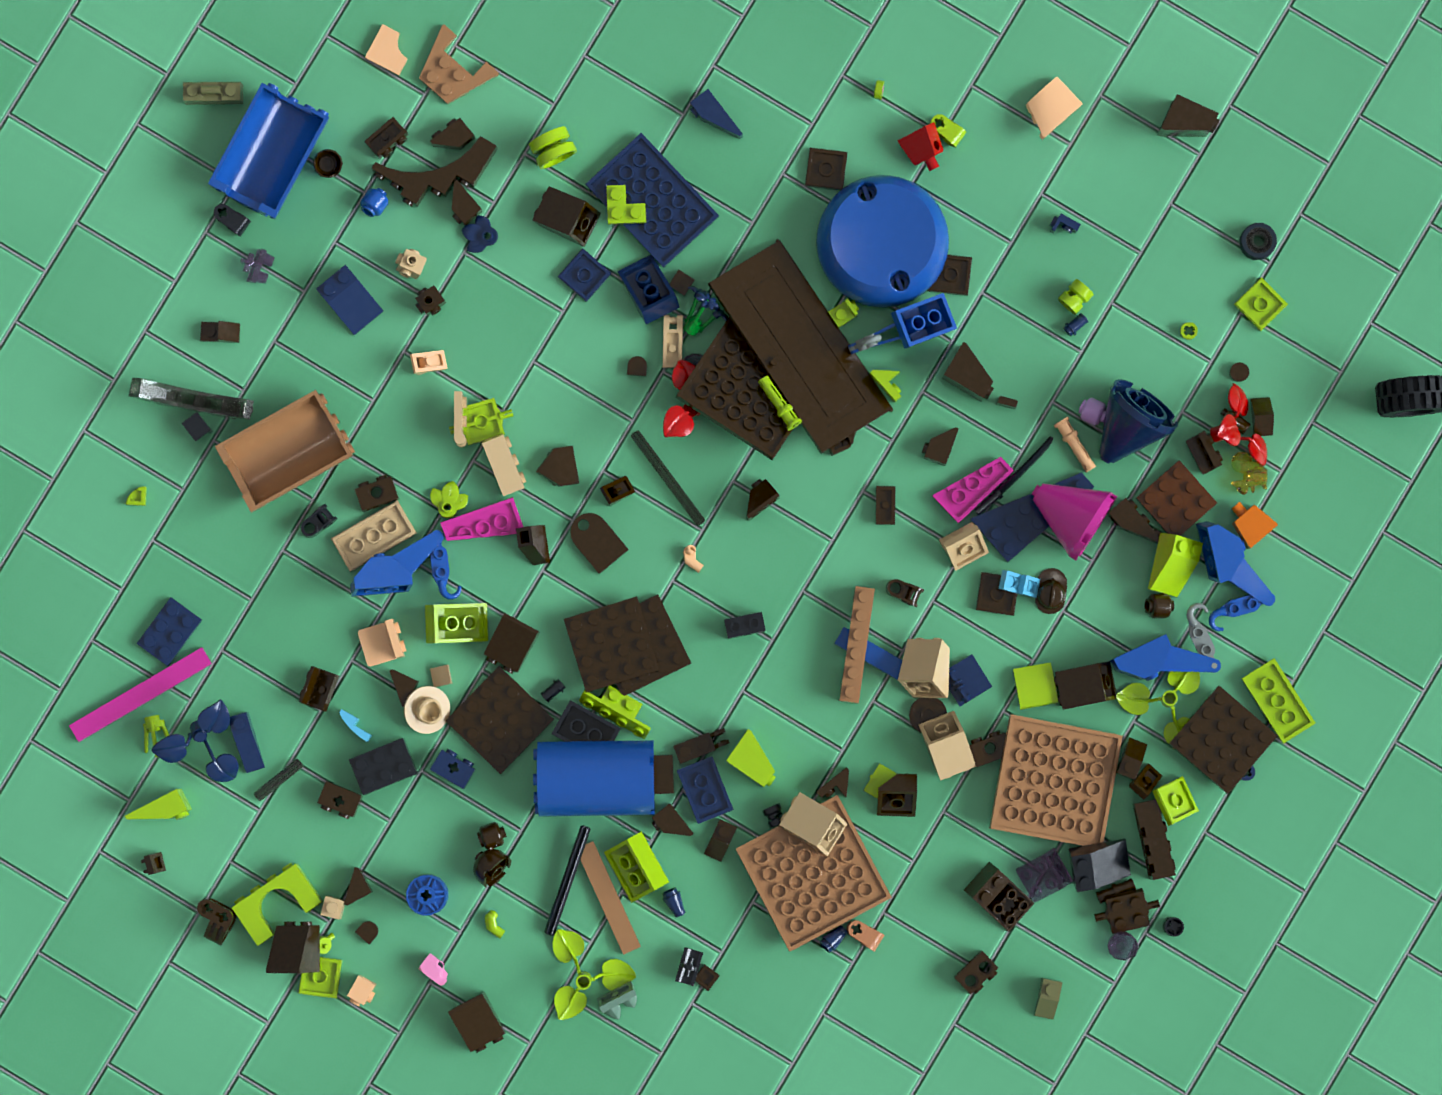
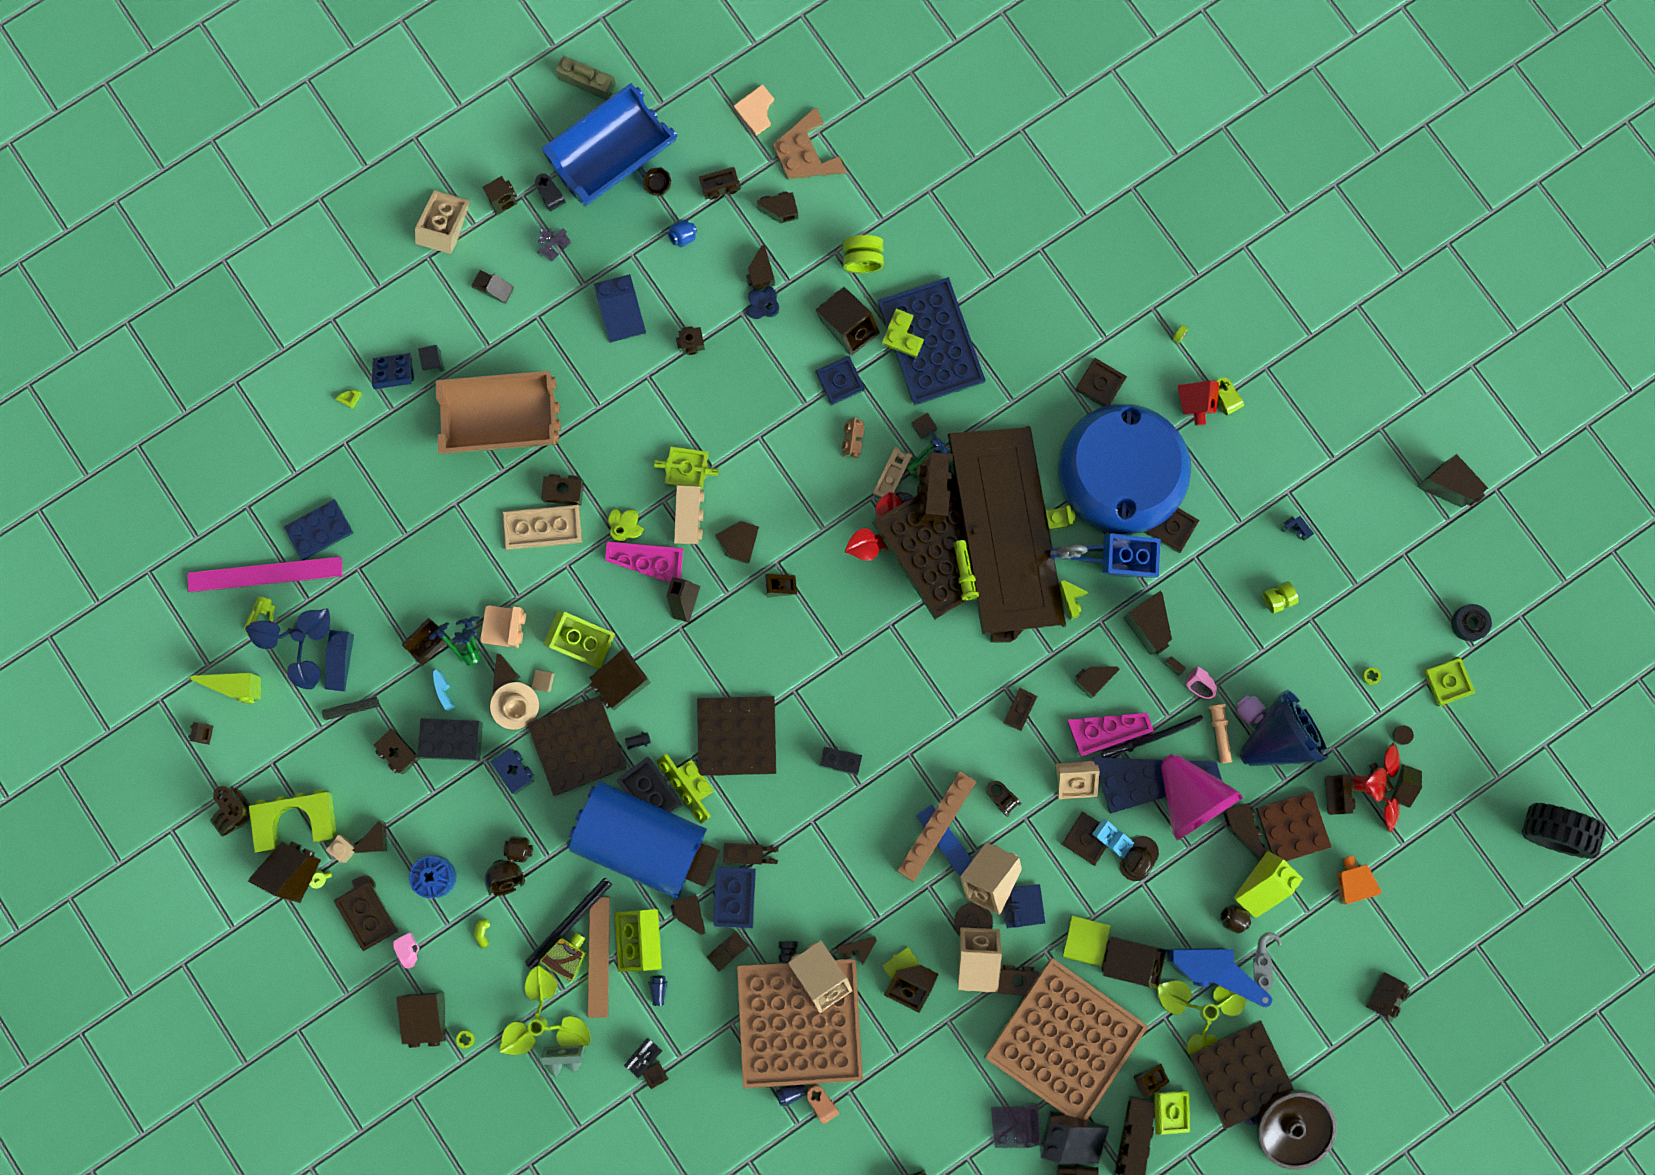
camera: 25 degrees right, 5 degrees down
clear smoke arch [128,378,254,420] -> none
lime tile [298,957,342,999] -> none
black piece [301,504,338,538] -> none
light nougat brick [347,975,377,1006] -> none
blue slope [350,530,461,600] -> none
dark brown arch [371,136,498,207] -> none
tan brick [395,249,427,279] -> none
light nougat slope [410,350,448,375] -> none
tan plate [454,391,467,448] -> none
dark brown plate [564,596,660,693] -> none
dark brown tile [570,513,629,574] -> none
dark blue slope [618,255,680,324] -> none
dark brown tile [627,356,647,377] -> none
clear smoke axle [631,430,705,526] -> none
light nougat arm [683,545,704,573] -> none
dark blue slope [689,89,743,139] -> none
lime slope [726,729,776,787] -> none
dark brown slope [746,479,780,521] -> none
dark brown slope [964,862,1035,932] -> none
light nougat slope [1026,77,1083,140] -> none
dark blue pin [1063,313,1088,337] -> none
dark brown slope [1116,737,1147,780] -> none
blue slope [1196,521,1275,631] -> none
clear yellow animal [1231,452,1268,495] -> none
lime plate [1241,658,1315,744] -> none
none -> dark brown tile [334,880,399,951]
none -> dark blue plate [372,353,414,389]
none -> tan slope [415,190,470,254]
none -> plant [429,616,480,666]
none -> lime bush [456,1030,475,1049]
none -> dark brown brick [482,176,517,215]
none -> torso [540,932,586,983]
none -> medium nougat hinge [841,417,865,458]
none -> dark brown wedge [917,452,953,522]
none -> bright pink rock [1185,667,1217,699]
none -> dark brown dish [1256,1090,1337,1170]
none -> dark brown bracket [1366,972,1410,1022]

